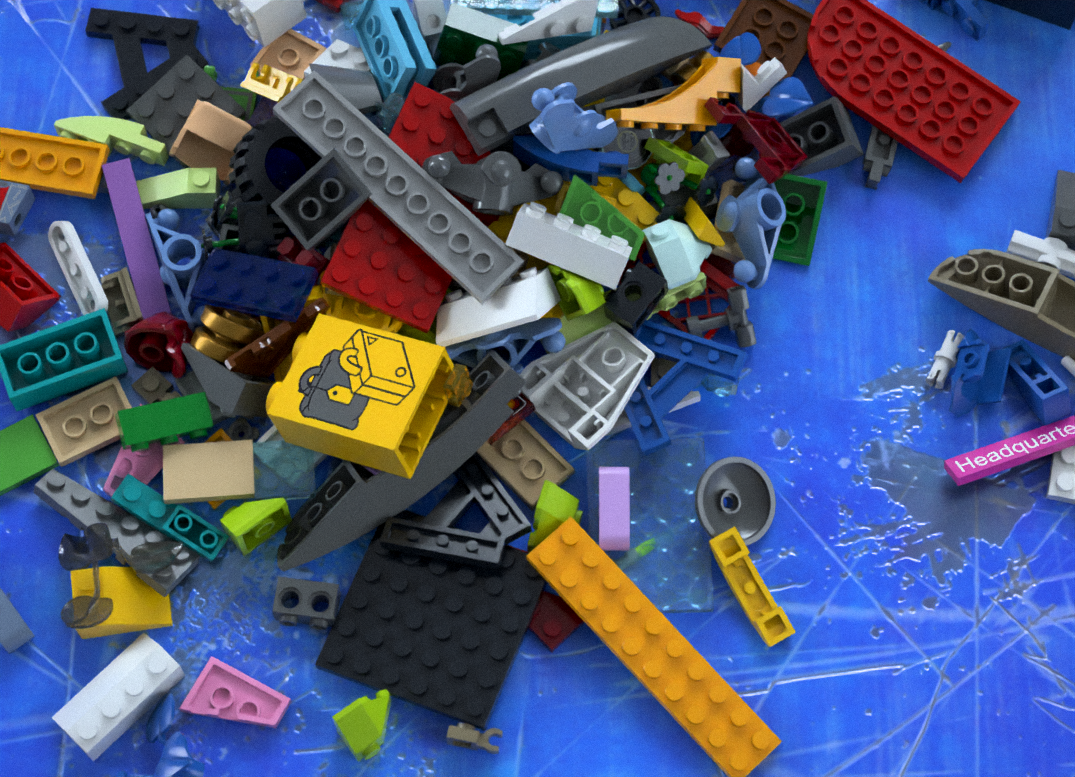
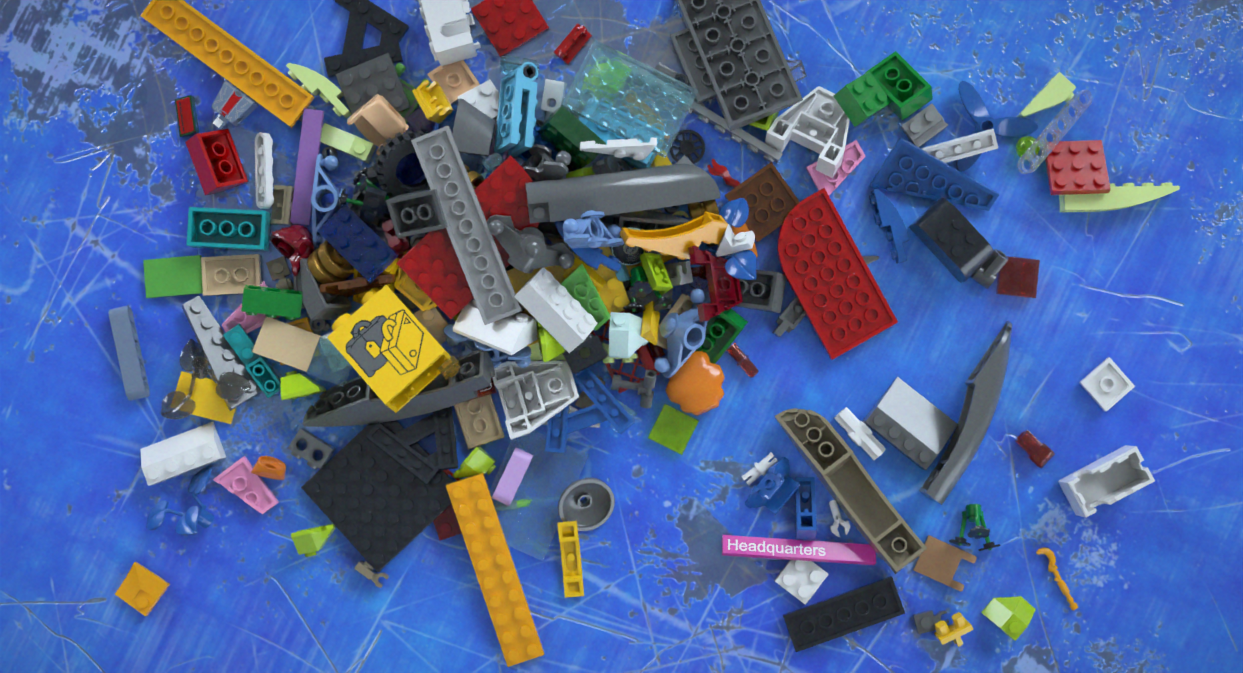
camera: 25 degrees right, 20 degrees up
none -> orange piece [251,456,286,480]
none -> clear neon green tile [648,404,699,455]
none -> orange piece [665,351,725,416]
none -> clear red axle [726,343,759,378]

